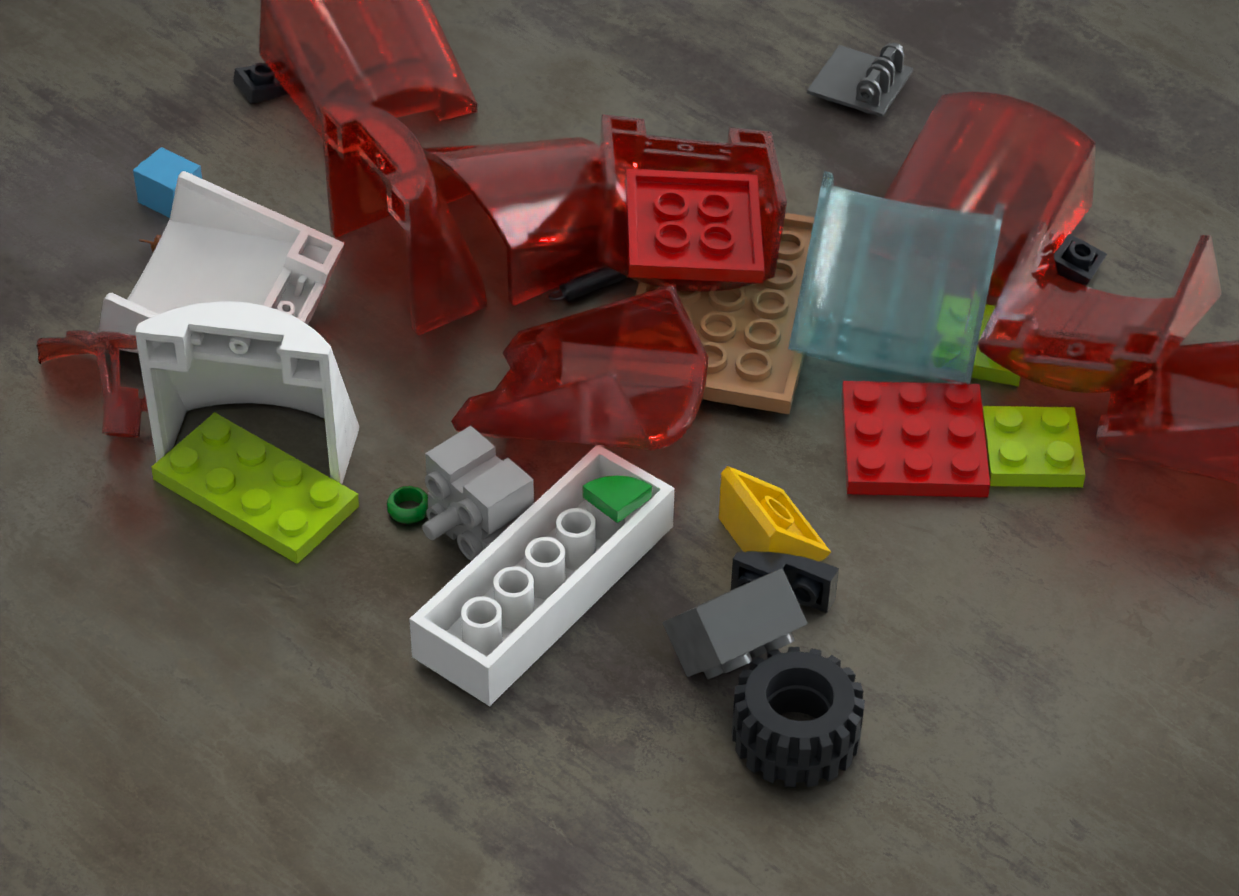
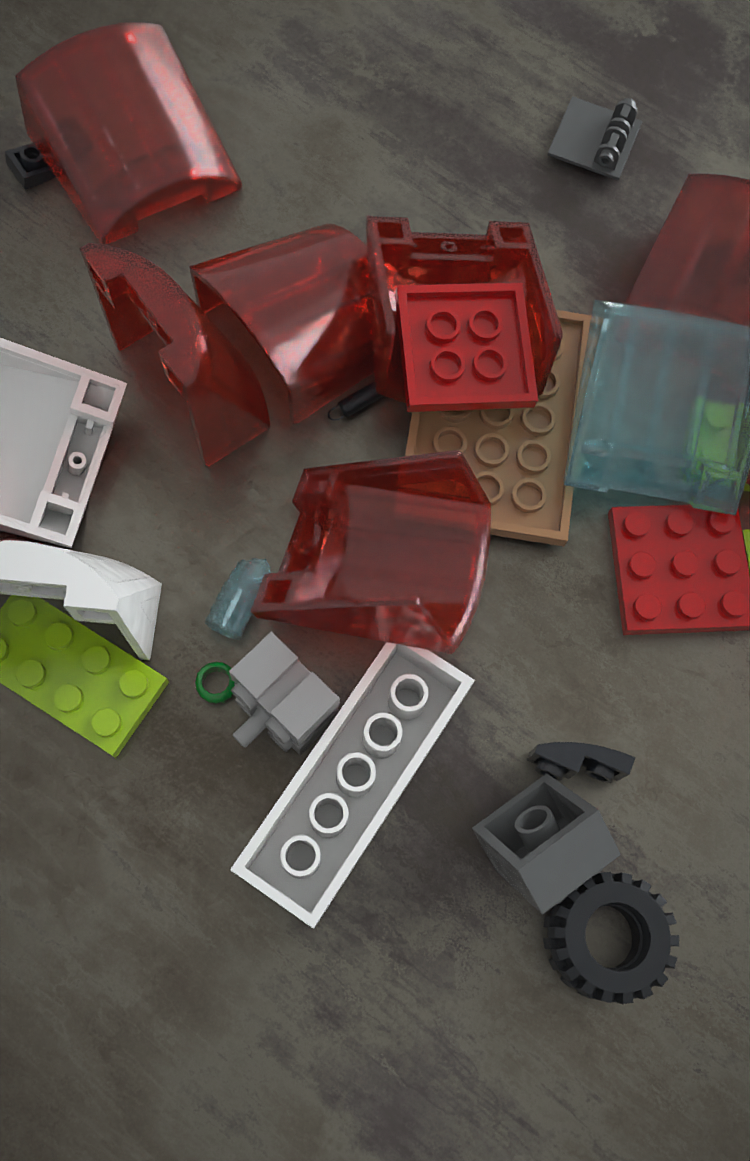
camera: 10 degrees left, 25 degrees up
green tile [583,475,652,523] -> none
yellow slope [719,466,831,561] -> none
none -> clear light blue hinge [204,558,271,640]

